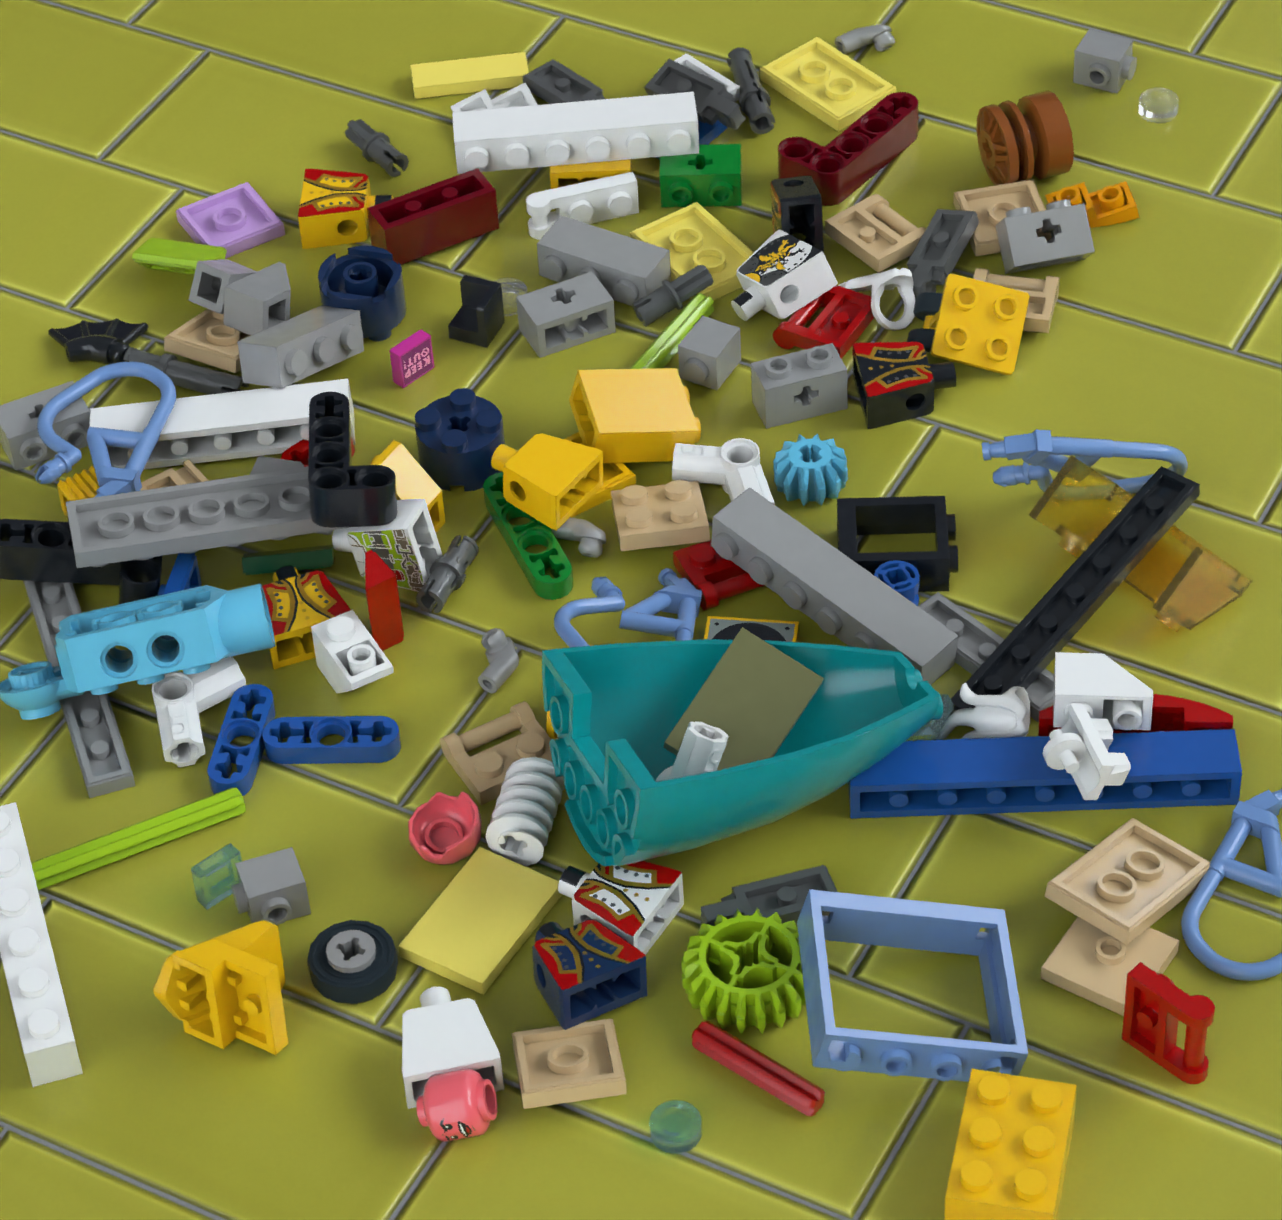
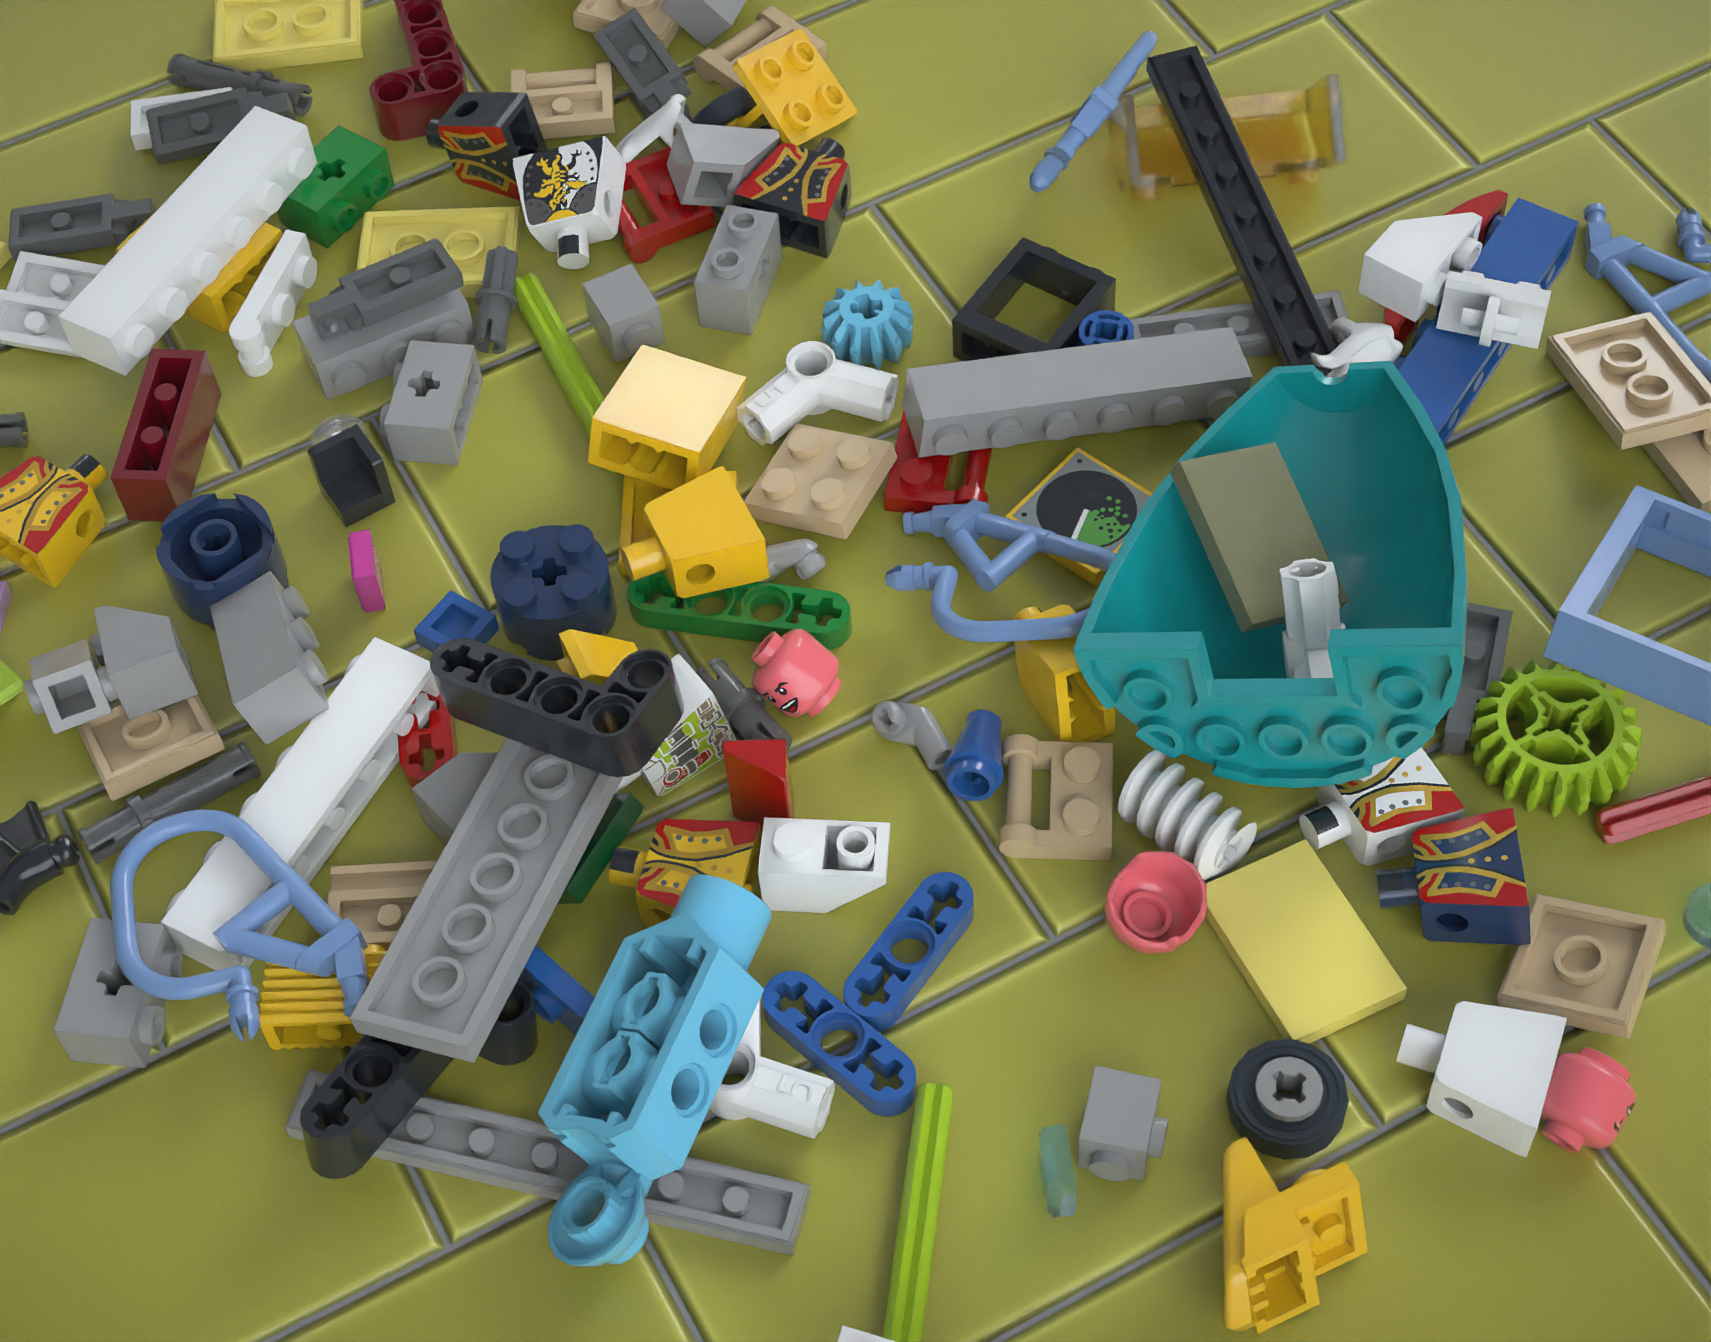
camera: 55 degrees left, 10 degrees up
none -> dark grey hinge [307,238,464,341]
none -> blue plate [414,590,499,652]
none -> light grey slope [667,122,780,207]
none -> coral head [751,629,842,718]
none -> blue cone [943,710,1004,801]

